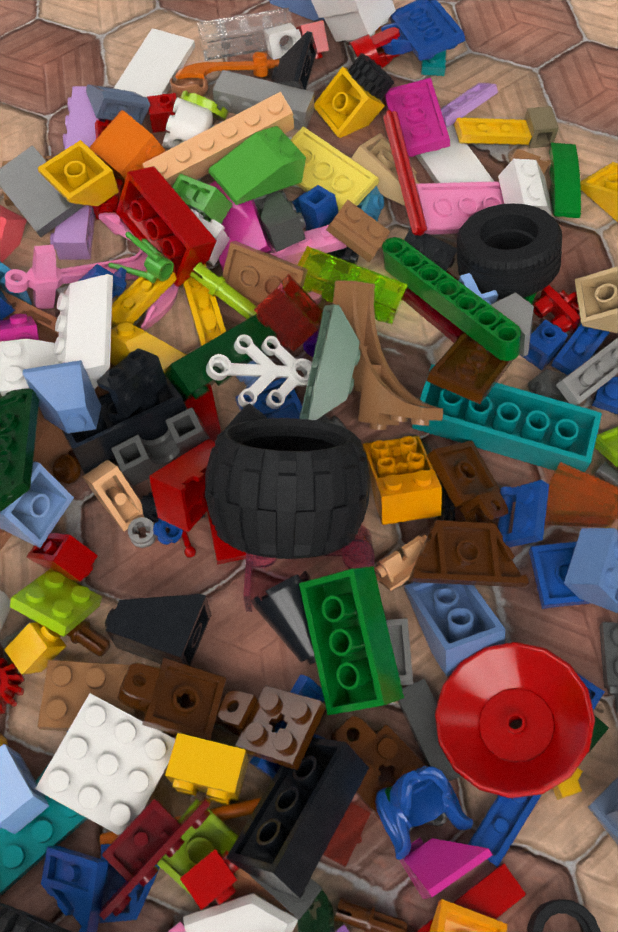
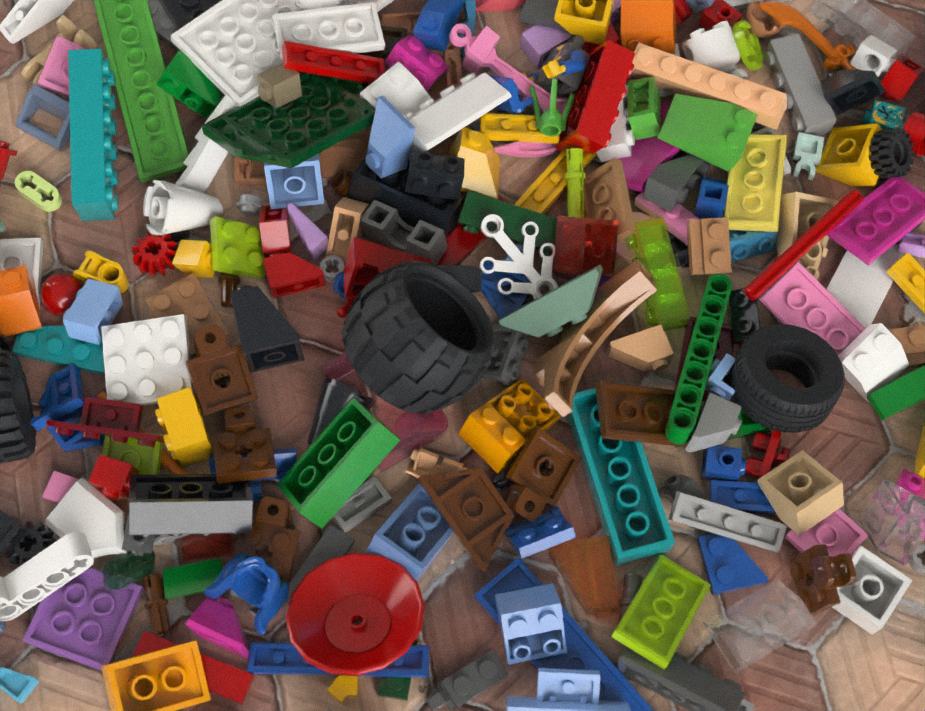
camera: 55 degrees right, 5 degrees up
none -> green slope [163,557,223,599]
none -> light grey plate [236,194,262,216]
none -> red slope [263,252,326,298]
none -> lavender slope [286,202,328,261]
none -> torso [521,35,590,97]
none -> light nougat slope [607,324,674,372]
none -> light aqua plate [792,132,824,180]
none -> teal brick [861,100,906,130]

